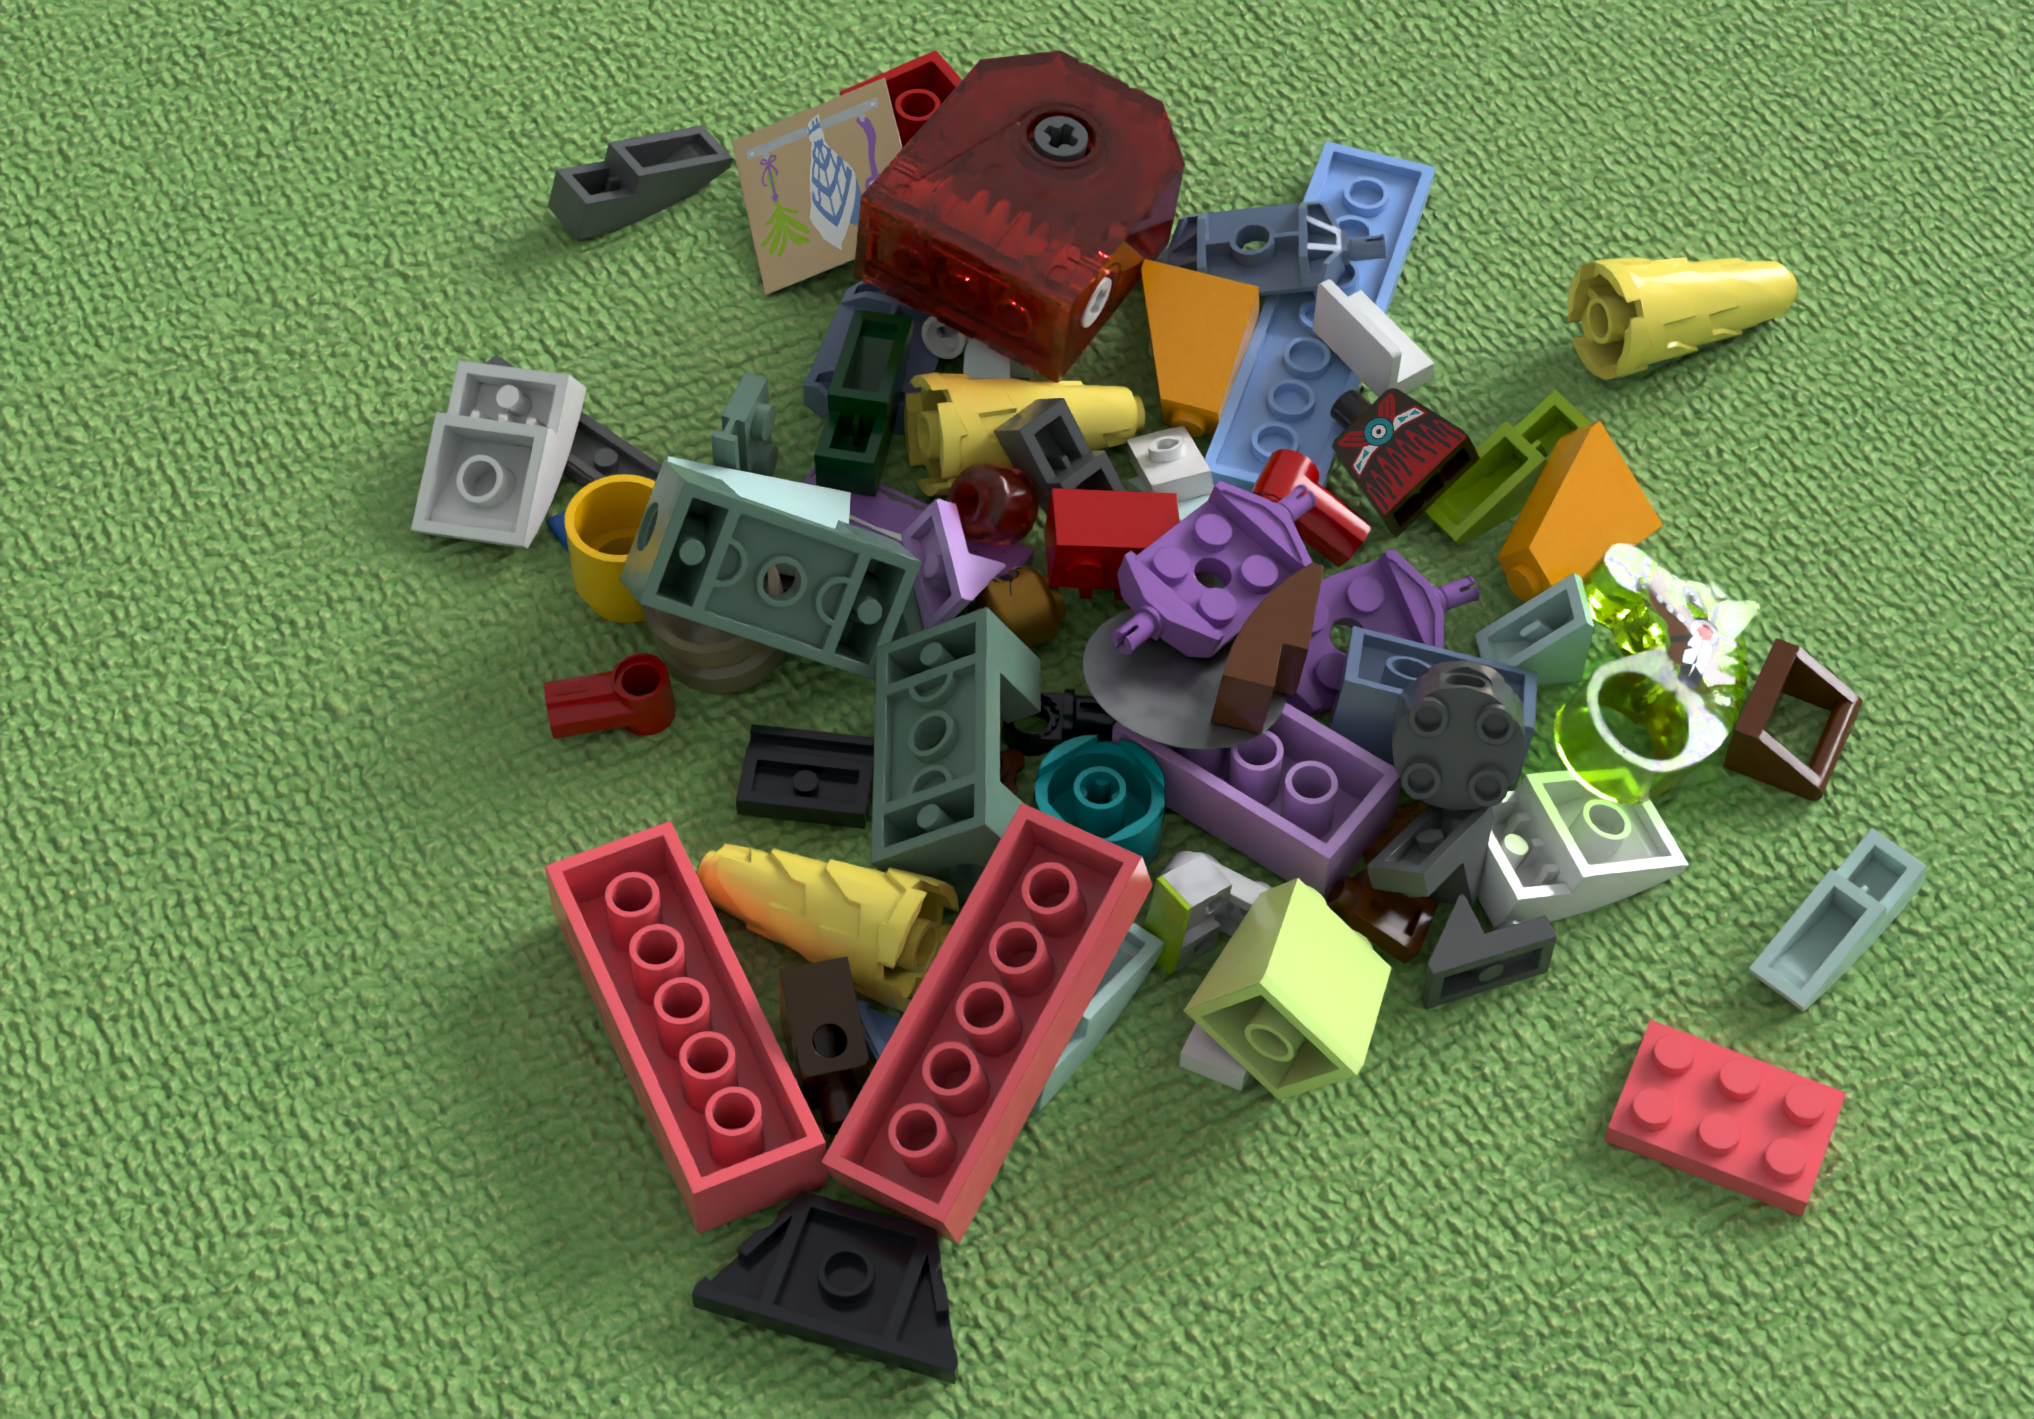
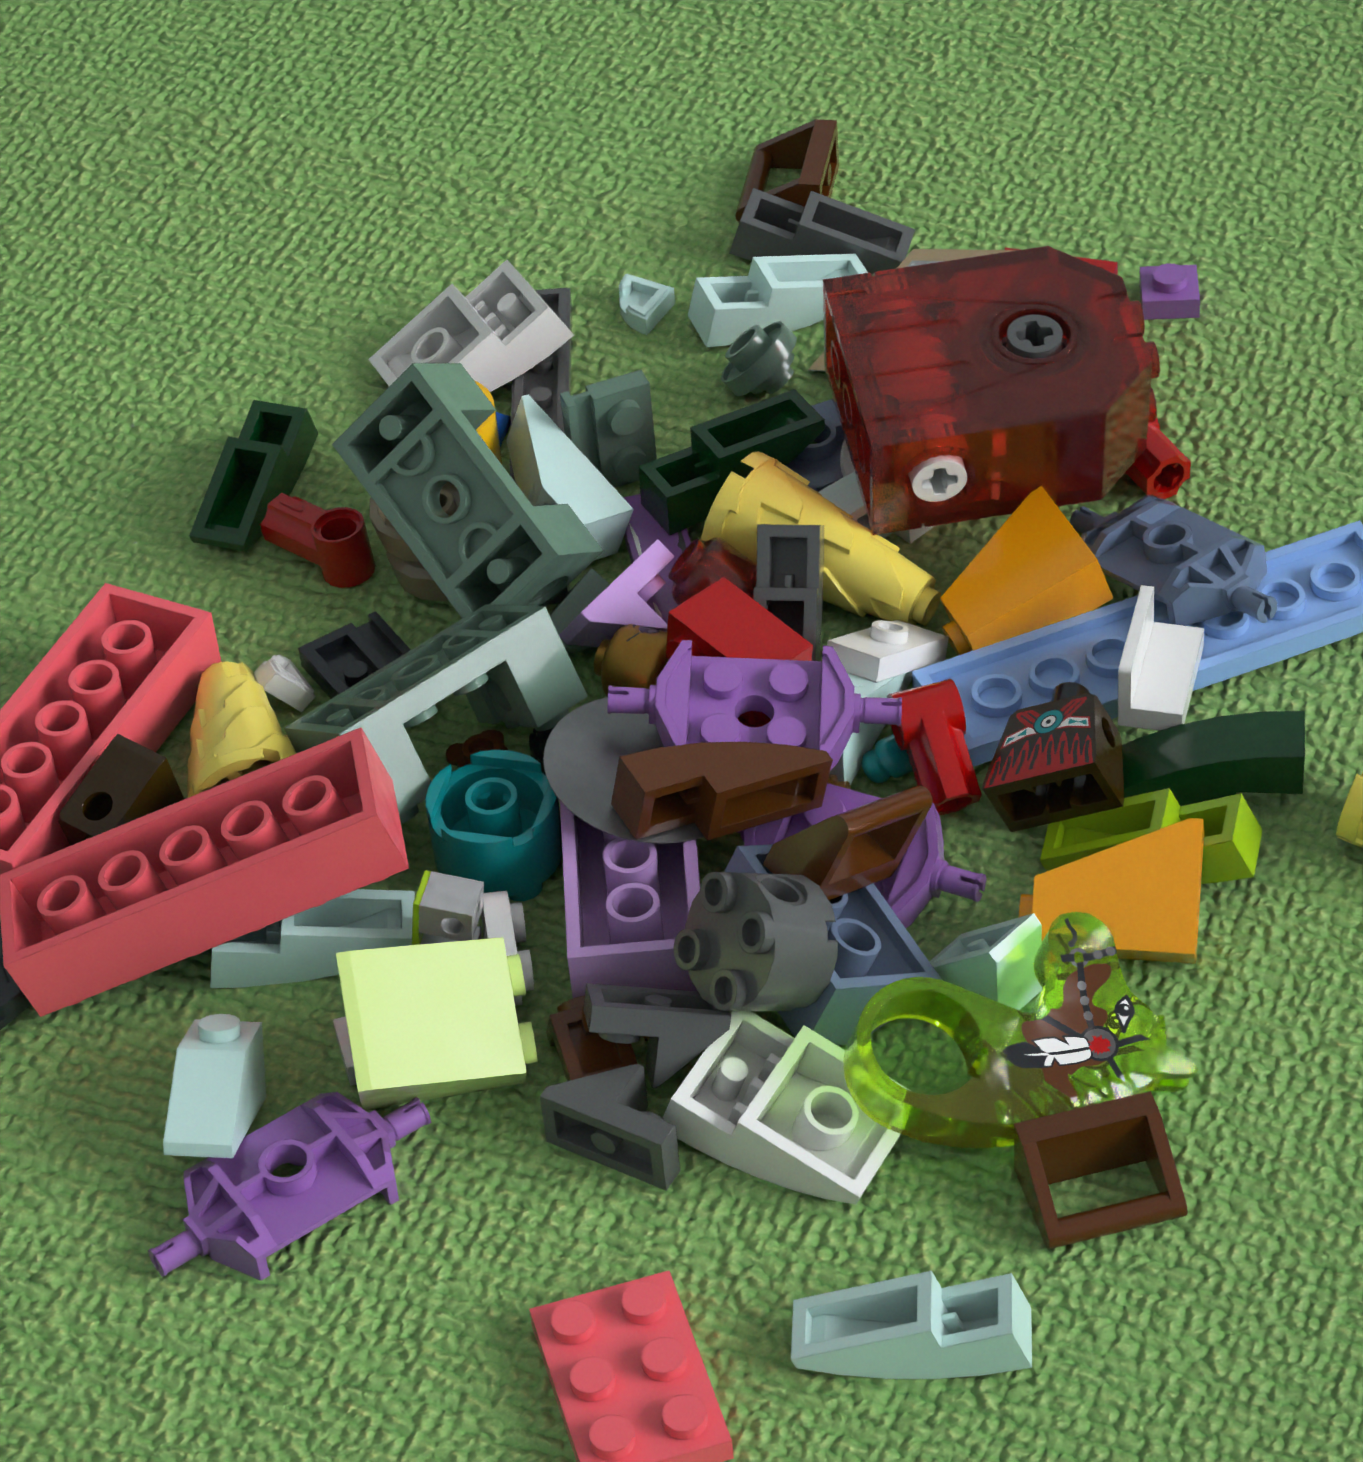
camera: 55 degrees right, 10 degrees down
none -> medium lavender plate [148,1092,431,1281]
none -> light aqua slope [163,1014,266,1158]
none -> dark green slope [189,400,318,552]
none -> white tile [254,655,316,712]
none -> light aqua tile [619,274,675,335]
none -> light aqua slope [688,254,876,348]
none -> sand green plate [721,321,797,396]
none -> reddish brown tile [735,119,839,223]
none -> reddish brown tile [763,785,932,900]
none -> dark green slope [1122,711,1305,806]
none -> medium lavender plate [1139,264,1200,320]

